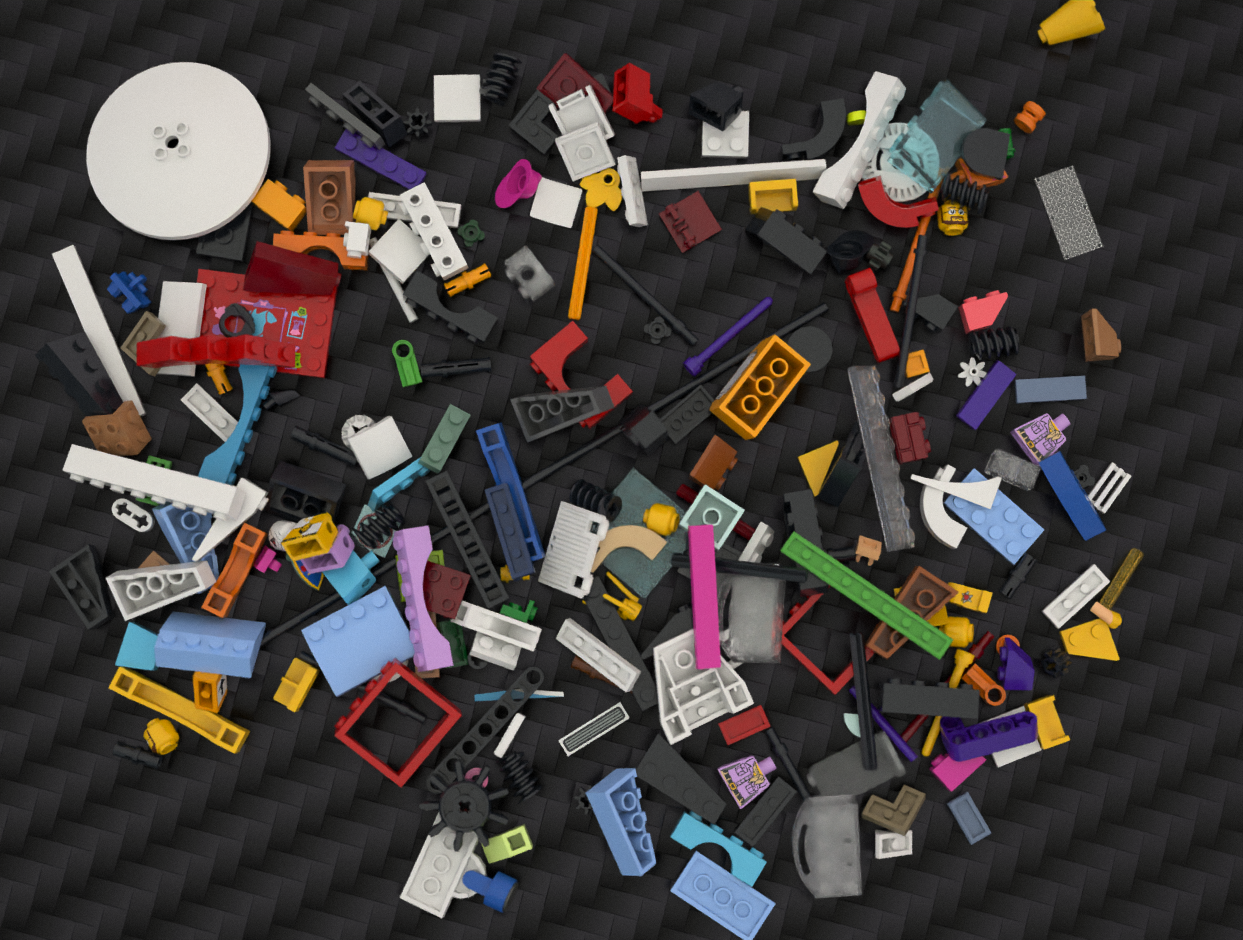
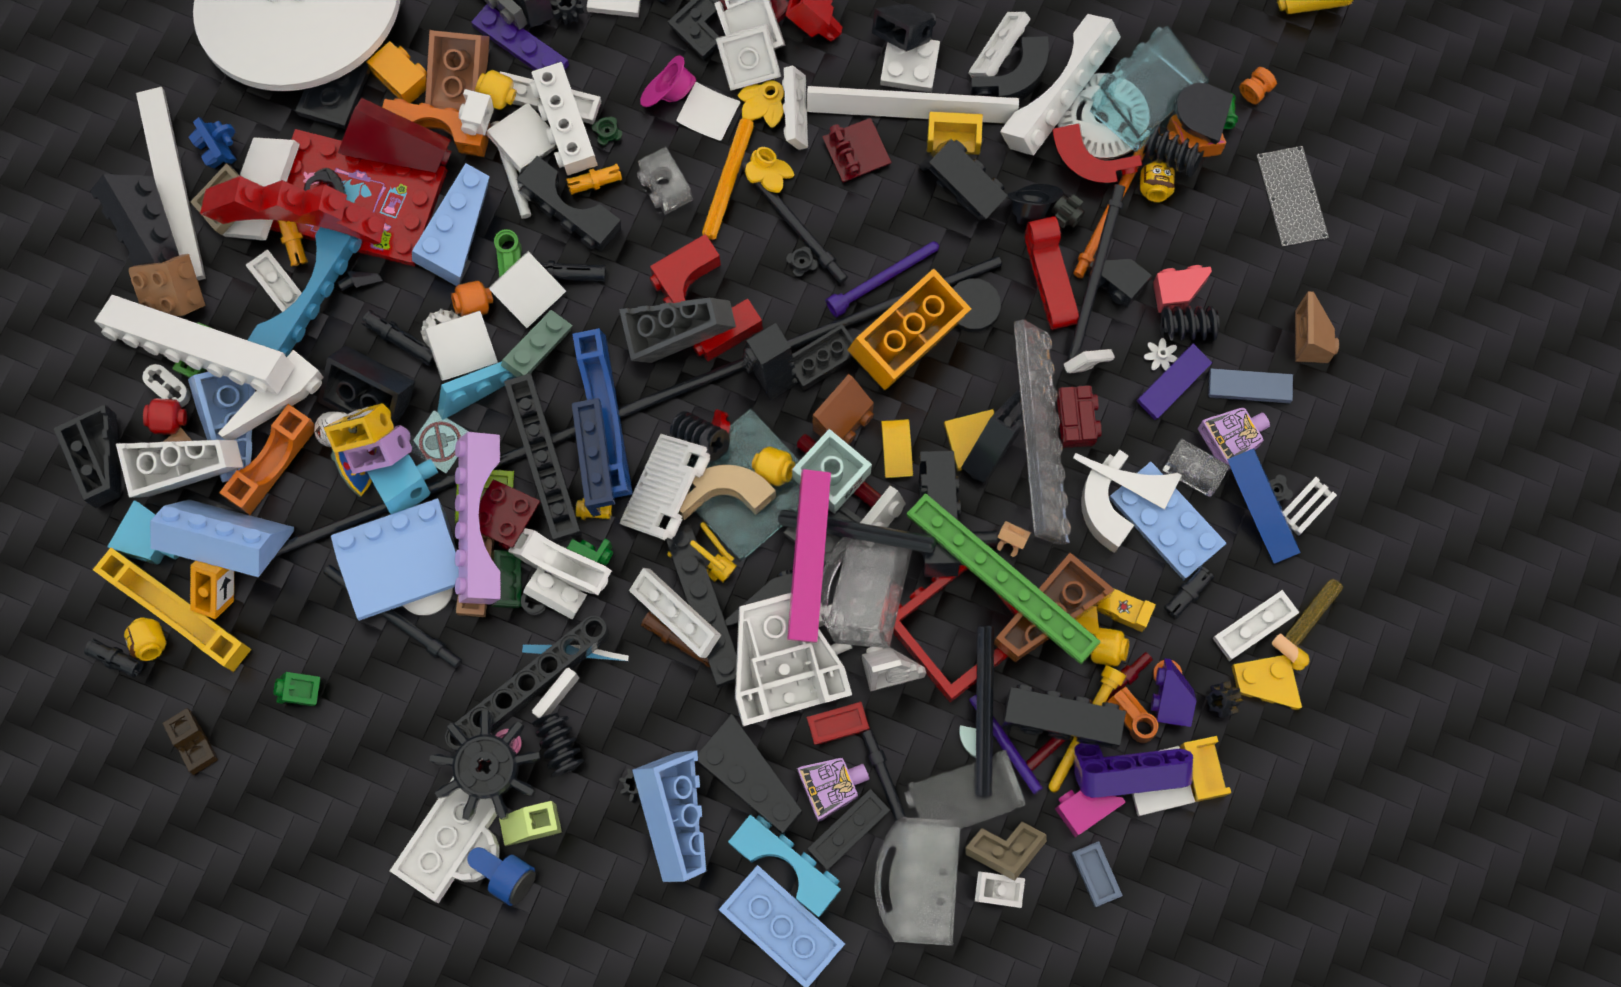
camera: 15 degrees right, 10 degrees down
dark pink tile [253,545,282,573] -> none
yellow panel [274,658,320,712] -> none
red window [334,658,462,787] -> none
black piece [353,500,406,549] -> none
sticker [558,702,630,756] -> none
neon yellow tile [846,110,866,125] -> none
light orange tile [905,349,930,378] -> none
none -> red head [143,398,187,435]
none -> dark brown slope [163,708,218,775]
none -> green bracket [273,672,320,706]
none -> light blue wedge [412,163,489,286]
none -> orange head [451,281,493,316]
none -> white tile [489,251,566,328]
none -> red tile [712,409,730,433]
none -> yellow plate [745,147,794,193]
none -> white wedge [862,645,926,691]
none -> yellow slope [881,419,913,478]
none -> white plate [968,12,1030,77]

